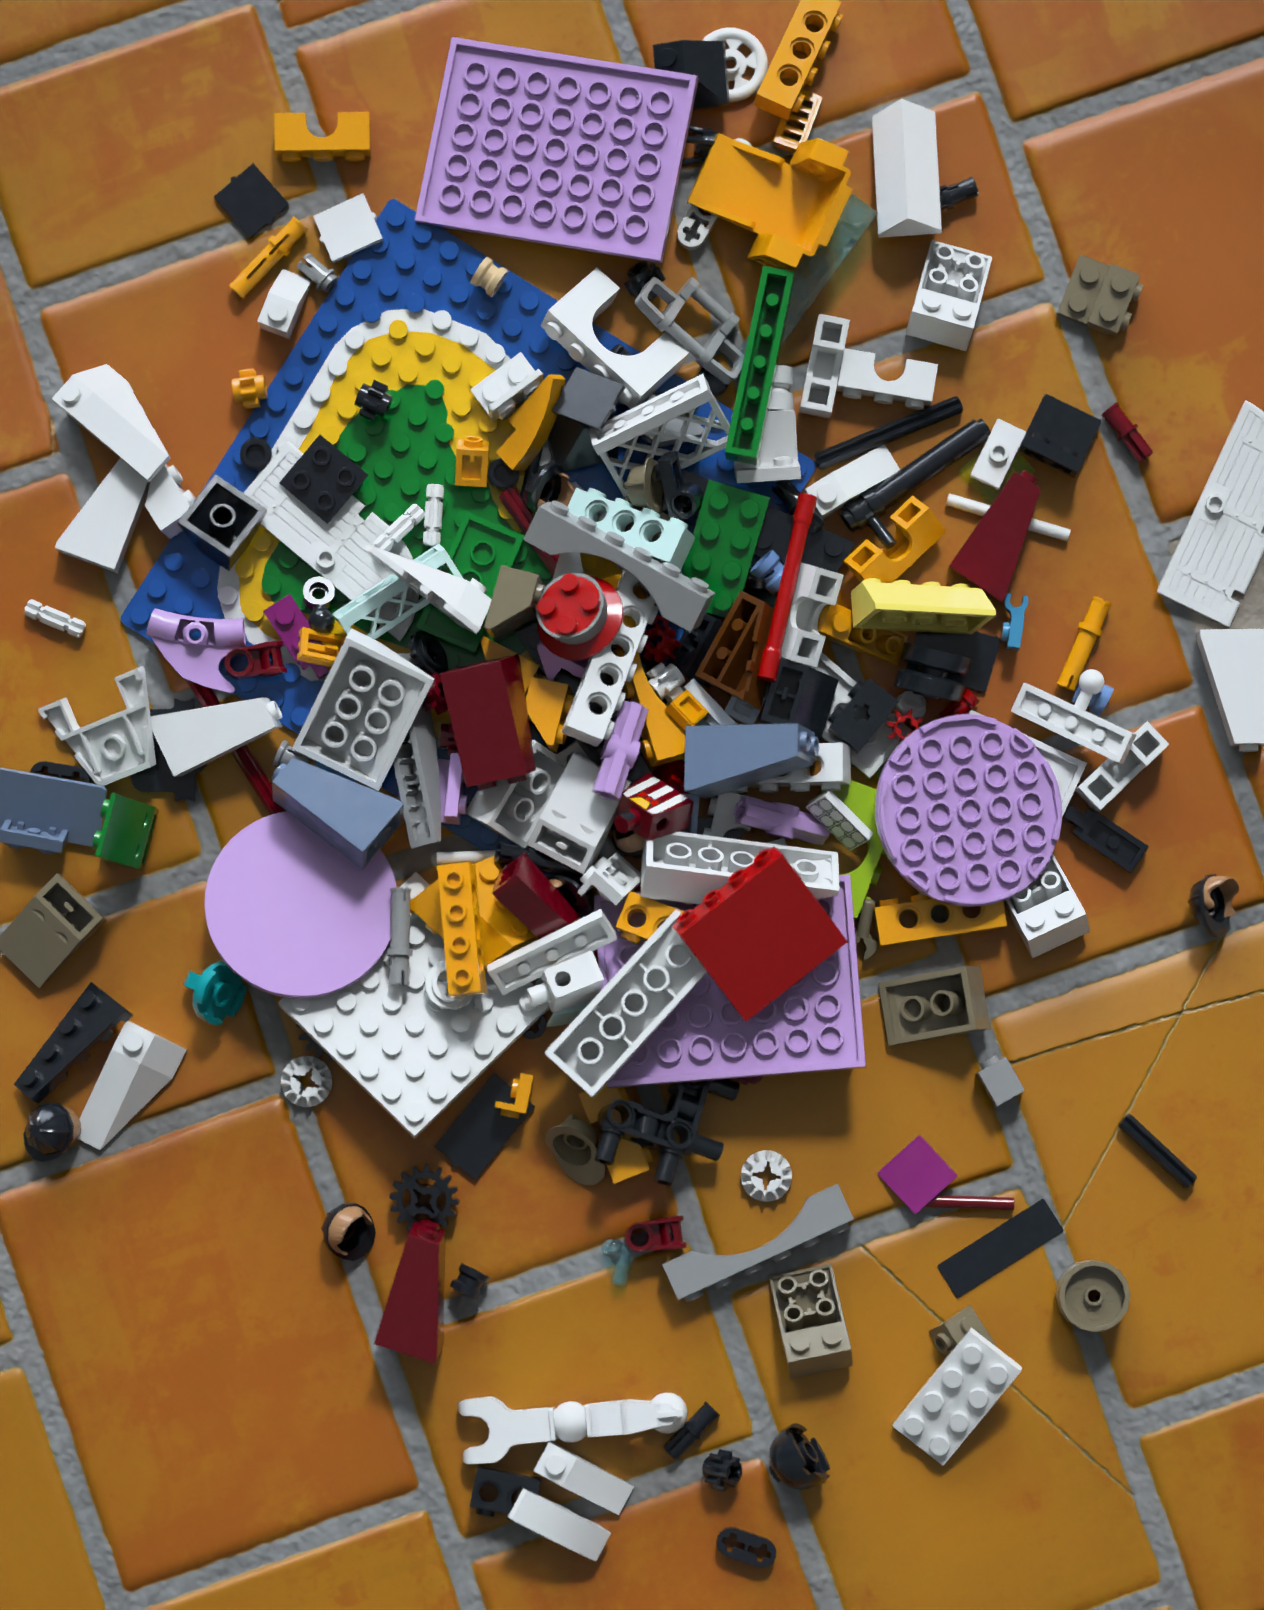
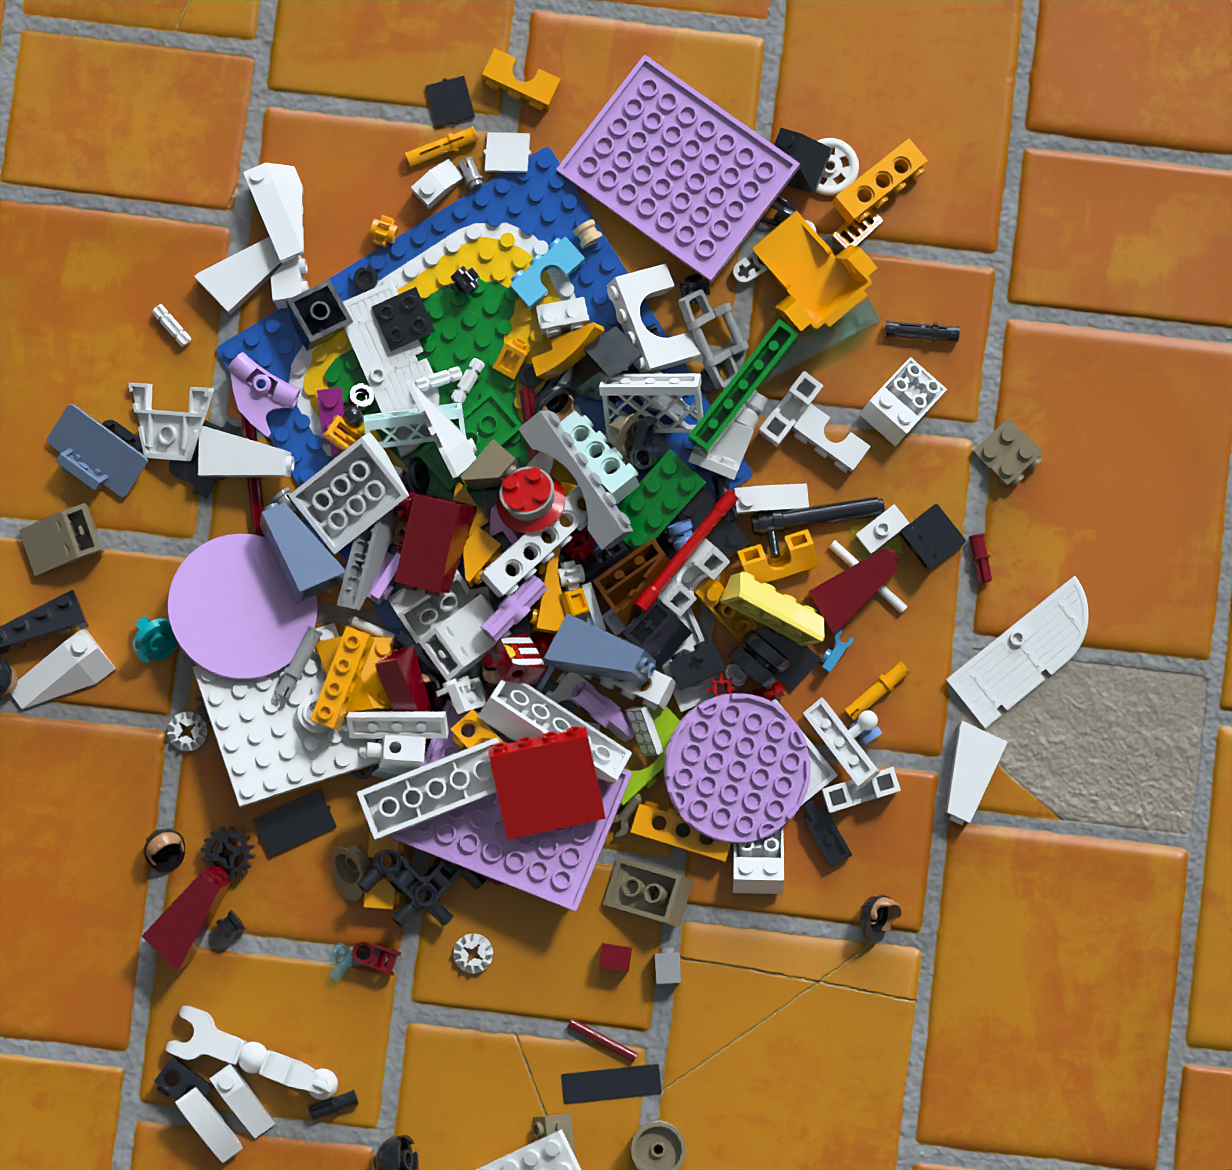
camera: 30 degrees right, 0 degrees up
green slope [92,793,159,871] -> none
dark red piece [225,641,288,680] -> none
light orange bracket [494,1073,535,1119] -> none
light grey arch [662,1184,854,1303] -> none
black gear [702,1449,742,1492] -> none
dark tan slope [769,1264,853,1379] -> none
black axle [814,396,963,470] -> none
white slope [872,99,942,238] -> none
magenta sticker [878,1135,957,1214] -> none
black axle [1118,1114,1197,1188] -> none
none -> medium azure arch [510,236,585,310]
none -> dark red panel [599,943,632,972]

